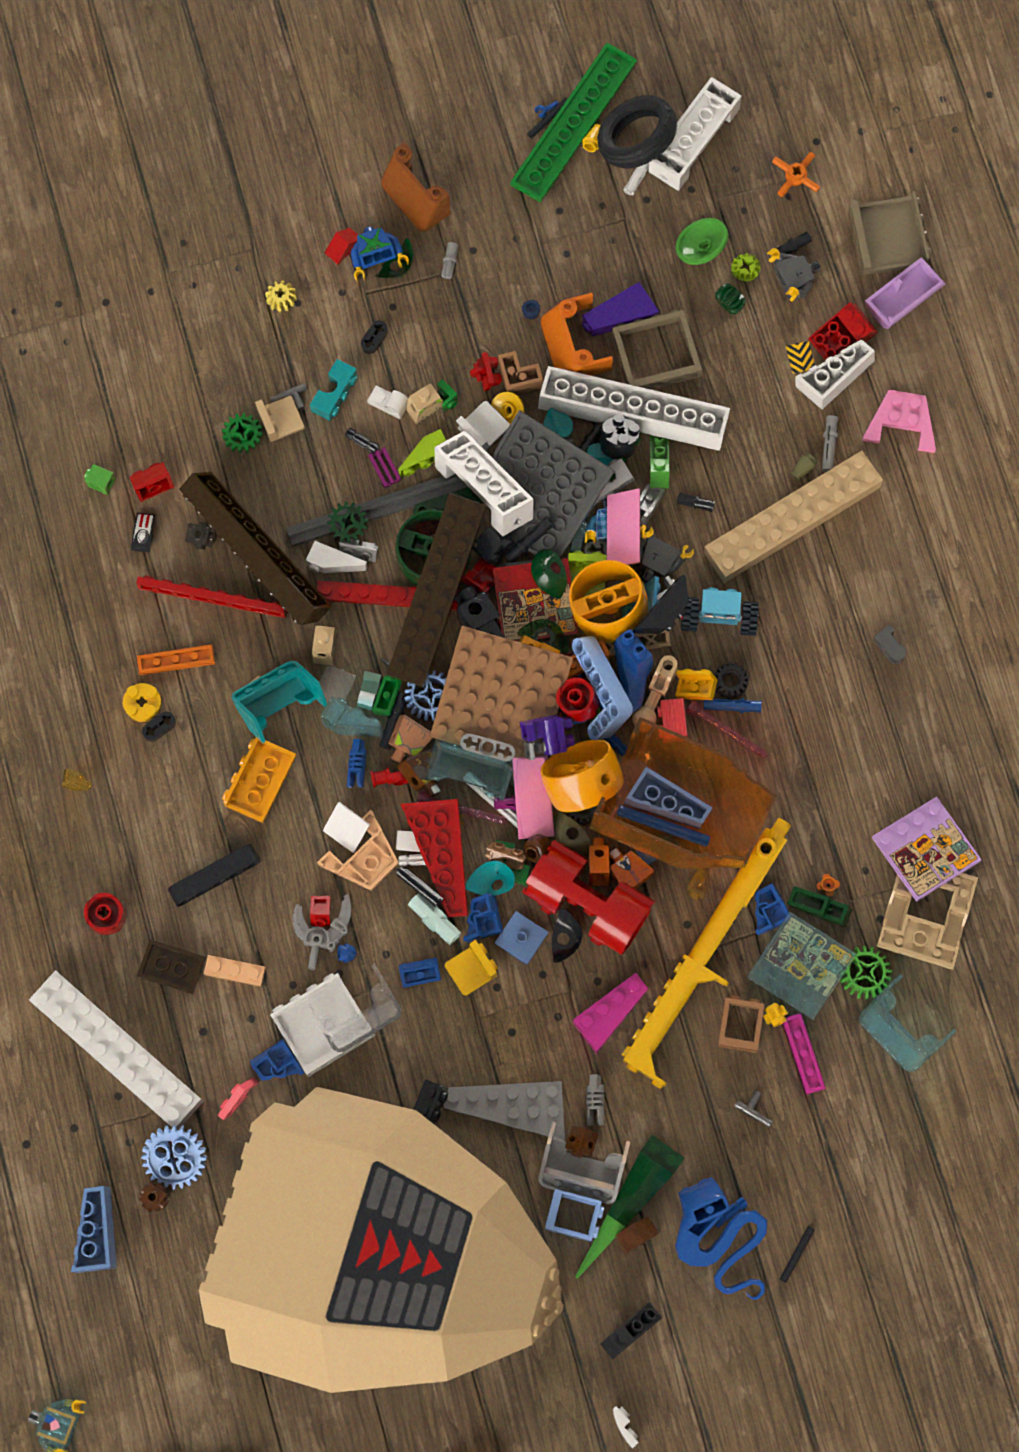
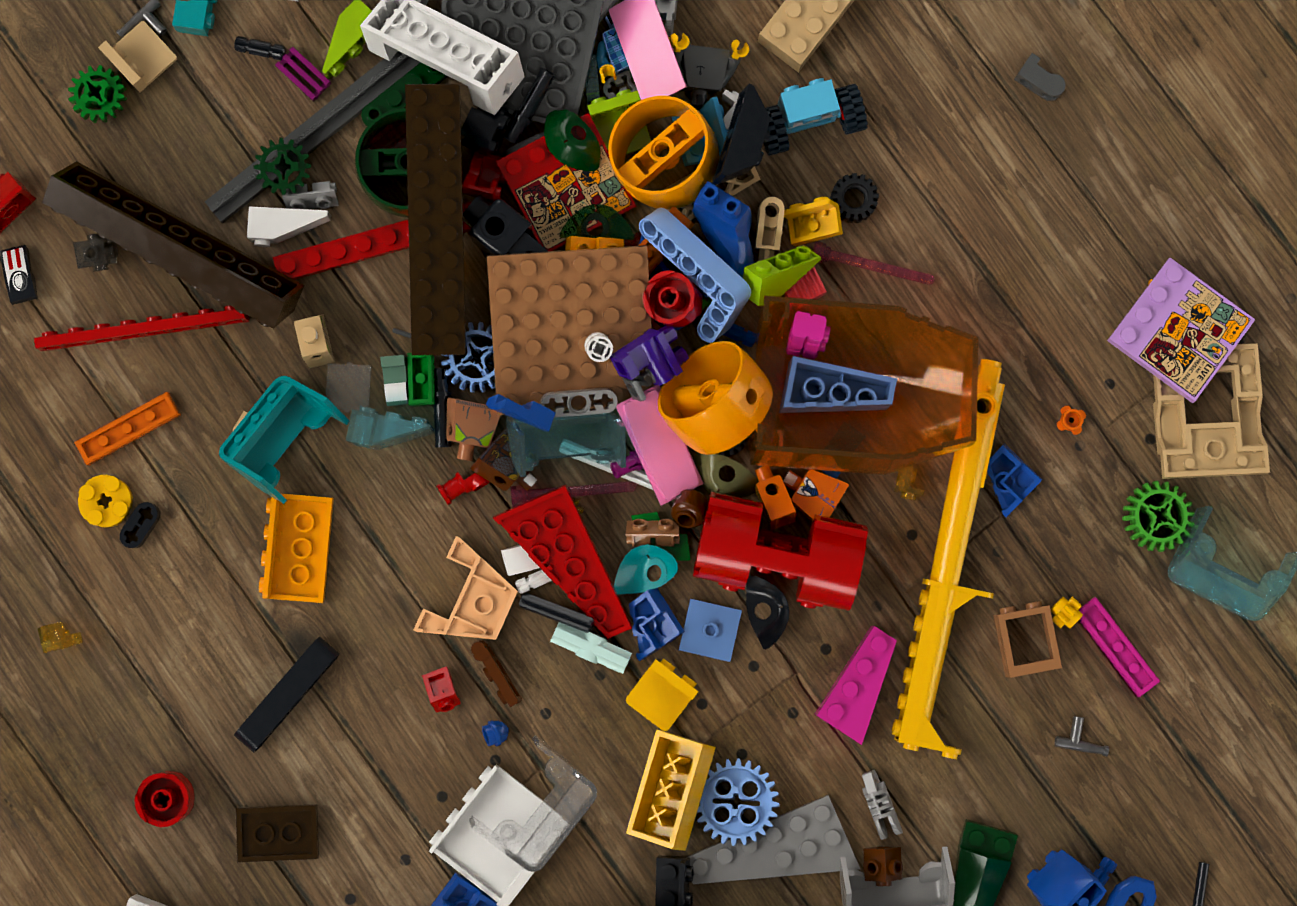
camera: 30 degrees left, 10 degrees up
light nougat plate [204,955,266,987] -> none
light grey bar [293,894,351,970] -> none
white piece [323,802,370,853] -> none
blue hinge [347,739,367,788] -> none
blue slope [399,958,441,988] -> none
blue axle [617,805,710,847] -> none
blue pin [703,698,762,714] -> none
clear light blue plate [747,912,856,1021] -> none
dark green slope [787,886,852,928] -> none
none -> reddish brown hinge [470,640,522,707]
none -> blue slope [486,394,556,432]
none -> white wheel [584,332,613,362]
none -> yellow brick [626,730,716,851]
none -> light blue gear [697,758,780,846]
none -> lime slope [743,245,821,306]
none -> dark pink brick [786,311,830,360]

